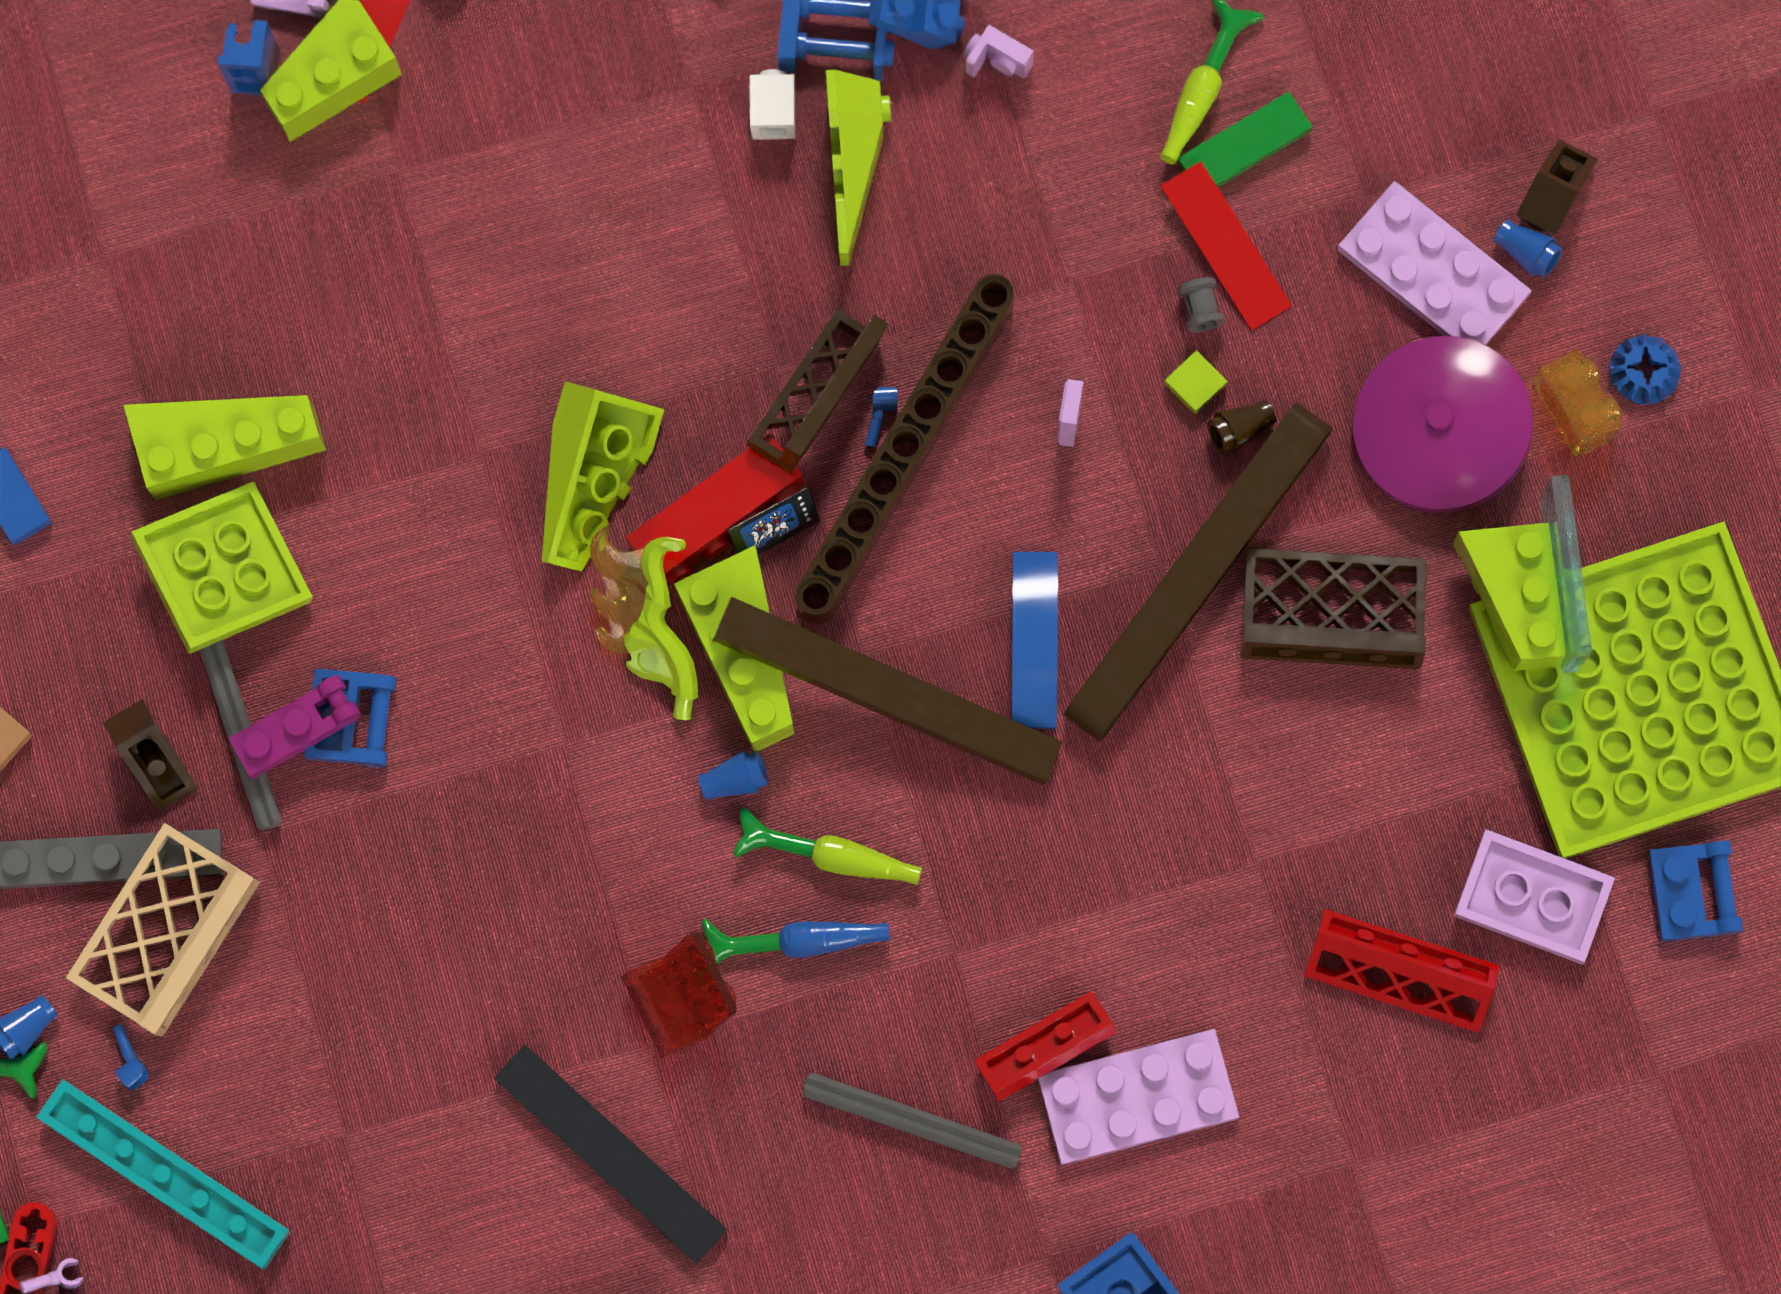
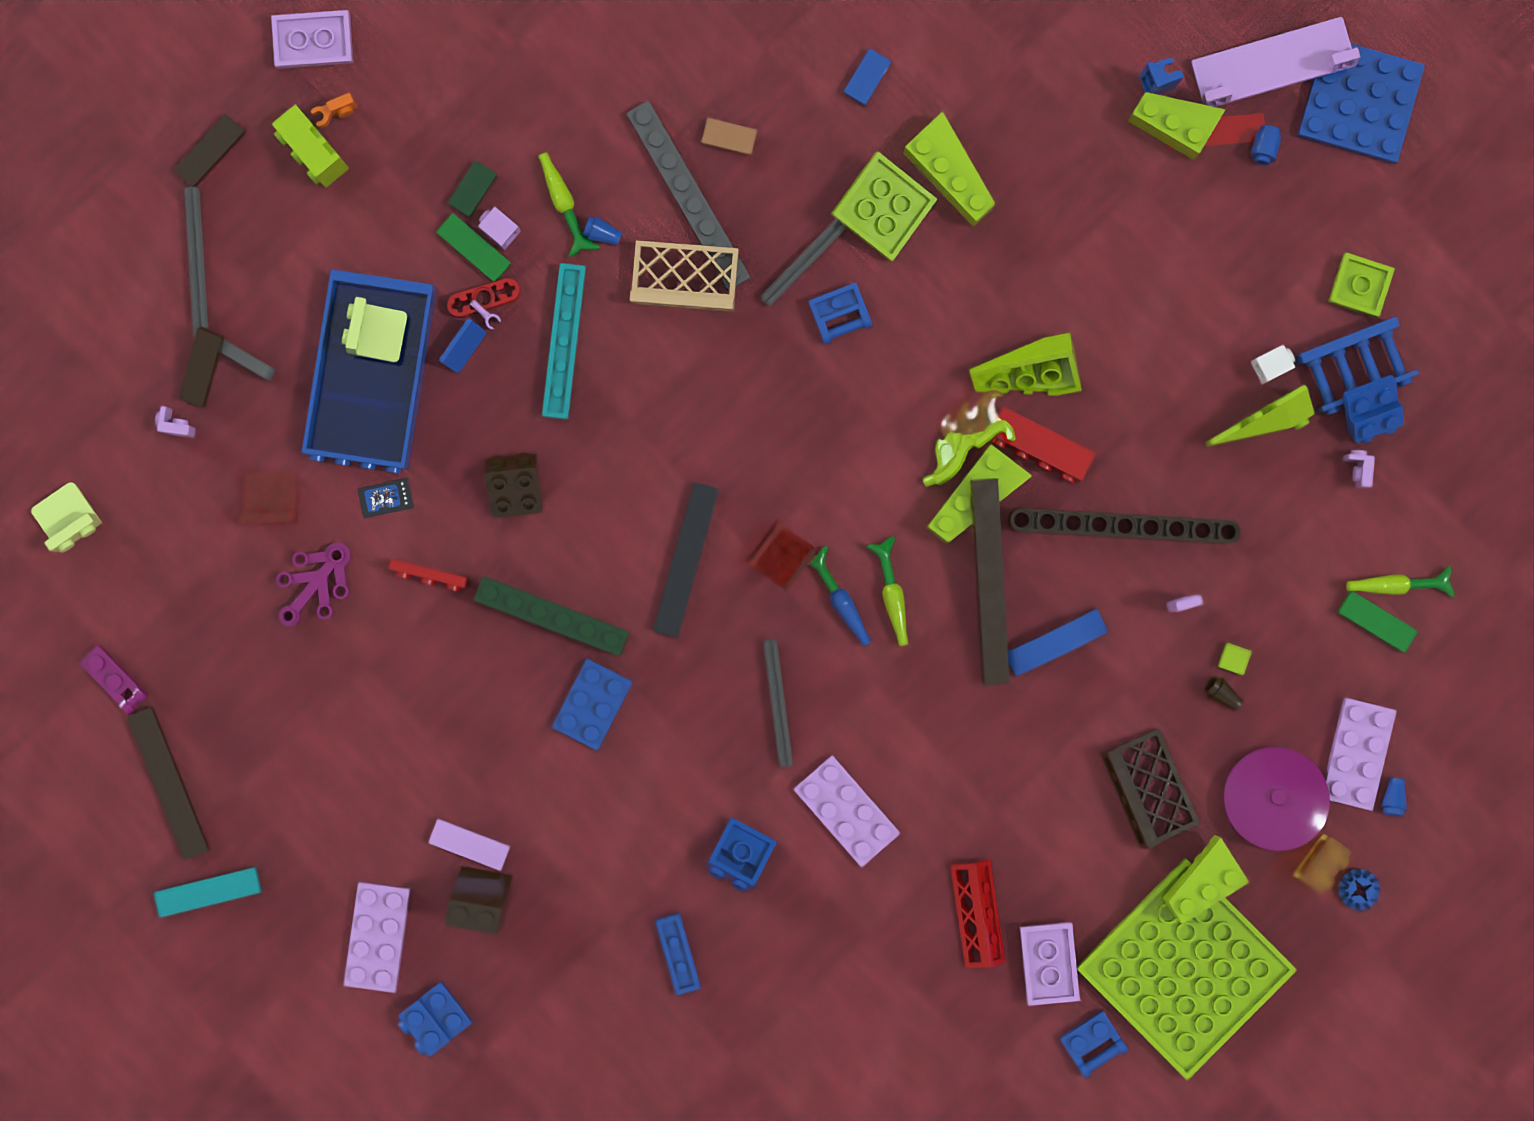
camera: 55 degrees right, 10 degrees up
dark brown slope [103,699,198,812] -> none
blue hand [113,1025,149,1091] -> none
magenta plate [228,675,361,780] -> none
blue cone [698,750,769,801] -> none
black sticker [728,488,821,555] -> none
dark brown fence [746,309,889,474] -> none
blue hand [865,387,898,448] -> none
red plate [973,991,1117,1102] -> none
dark brown beam [1063,402,1333,742] -> none
red sticker [1161,161,1292,331] -> none
dark grey bush [1177,277,1225,333] -> none
dark brown slope [1516,139,1598,235] -> none
clear light blue tile [1539,475,1592,673] -> none

